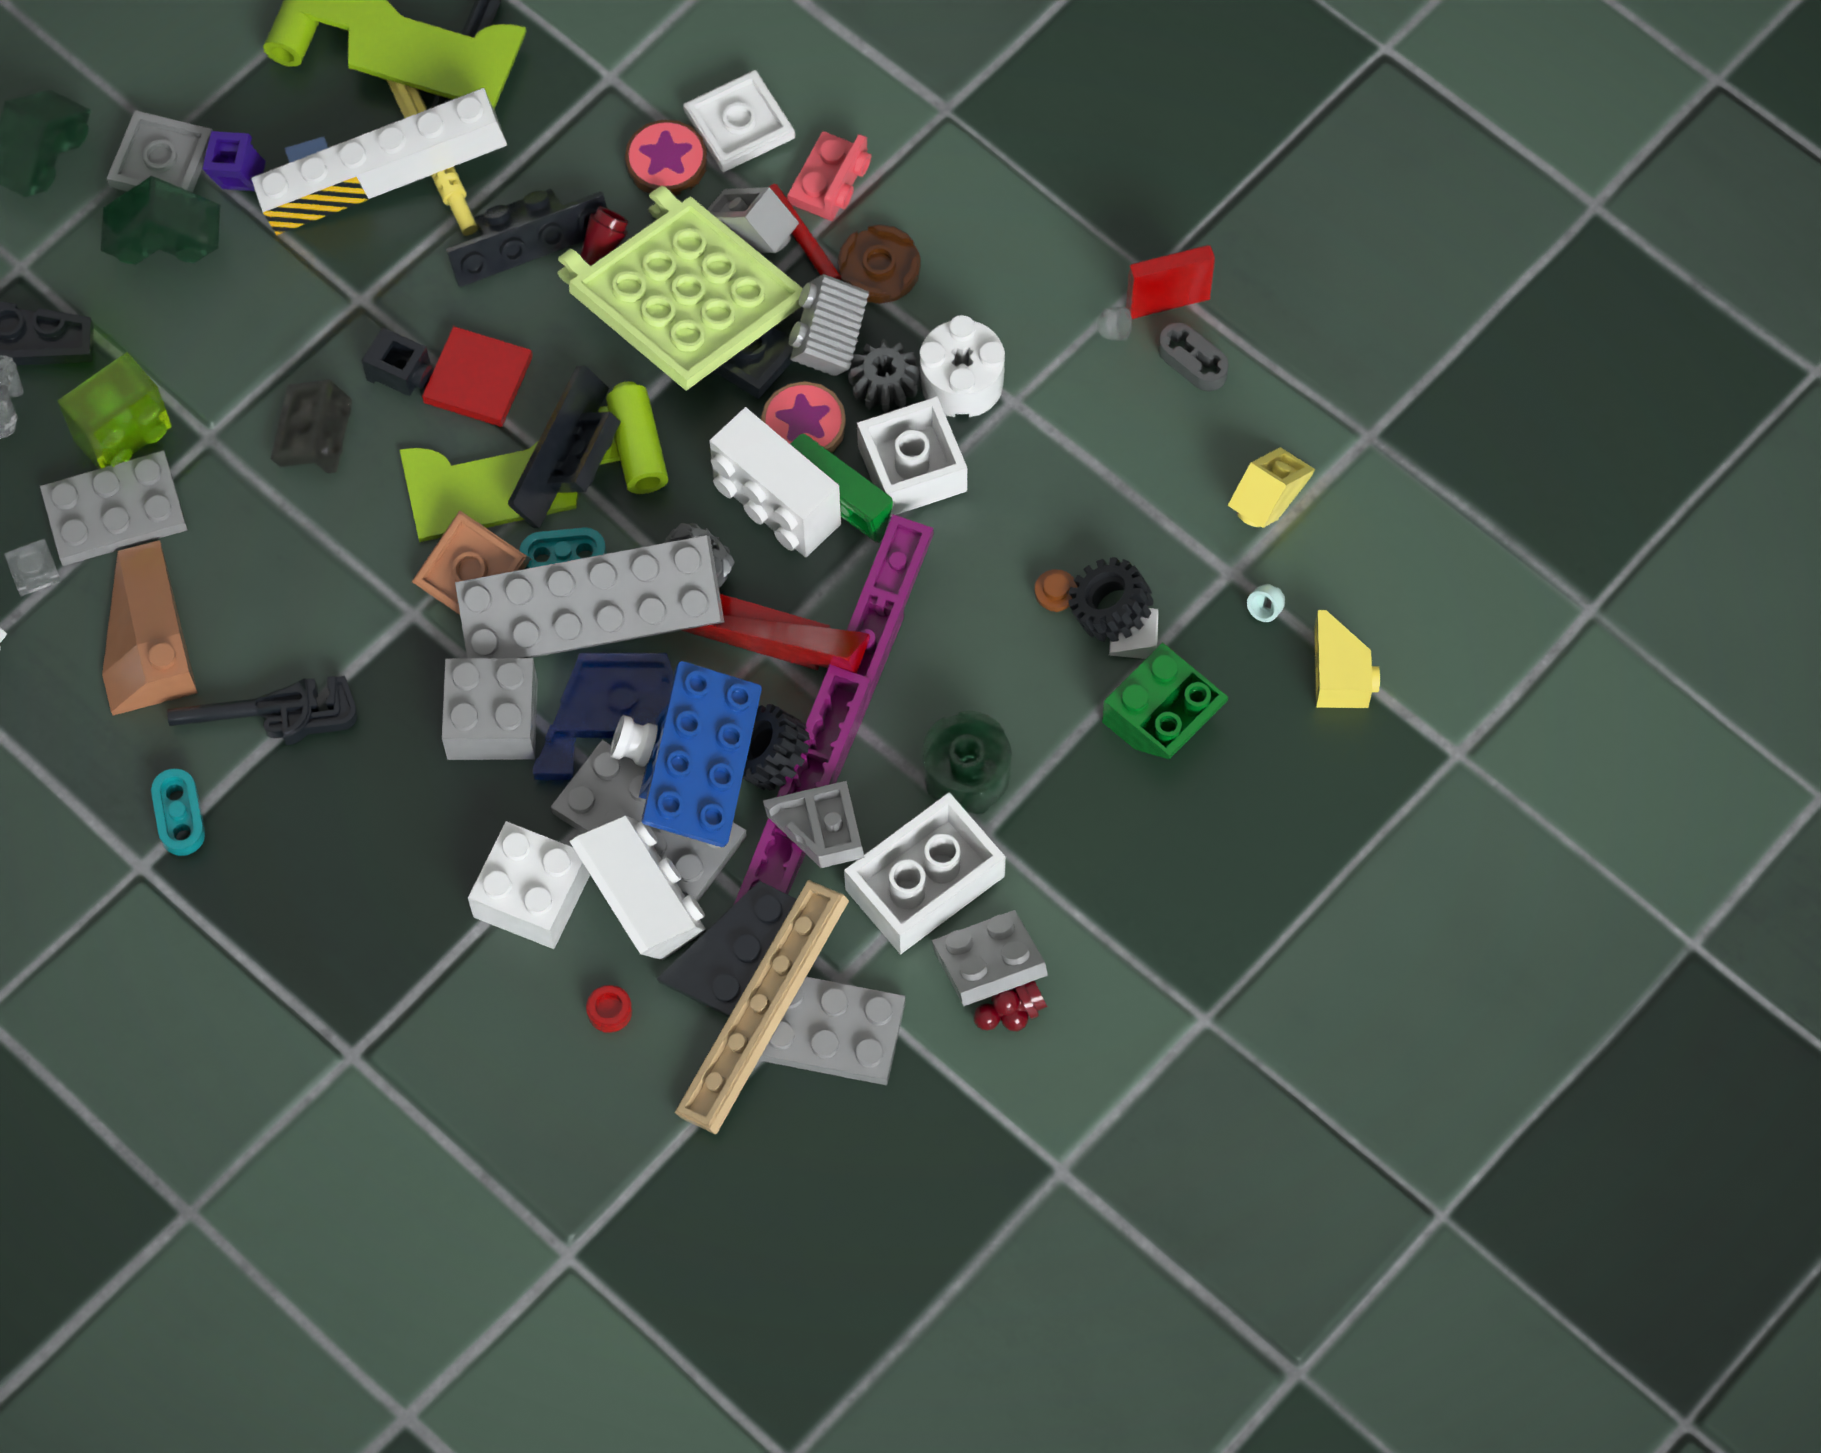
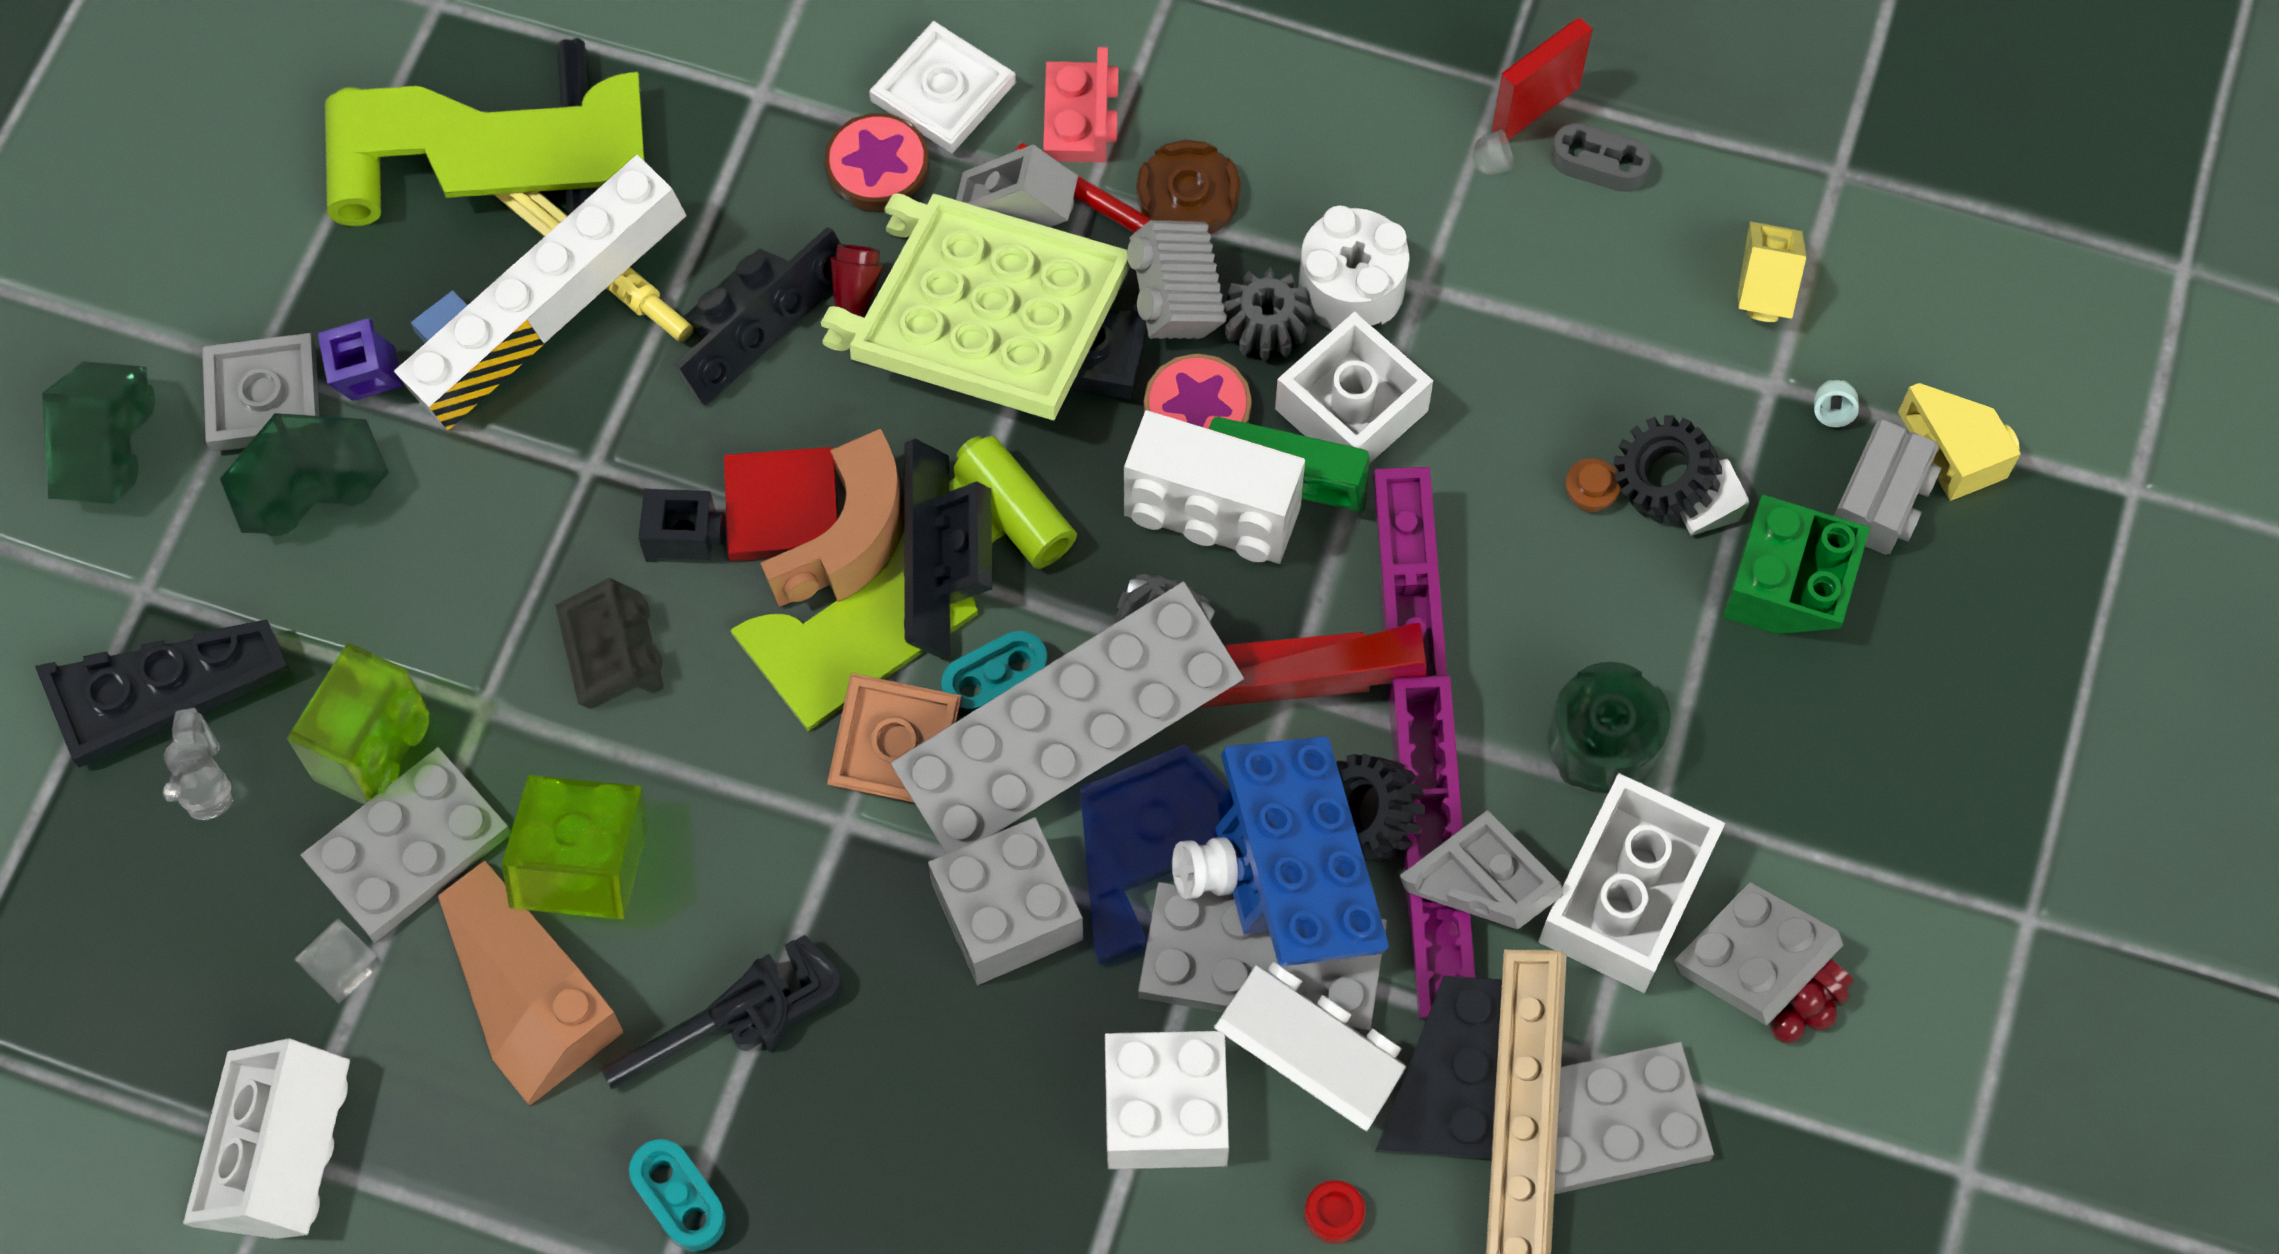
camera: 25 degrees left, 0 degrees up
none -> clear neon green brick [502,775,647,920]
none -> nougat arch [760,429,905,607]
none -> light grey brick [1834,419,1942,555]

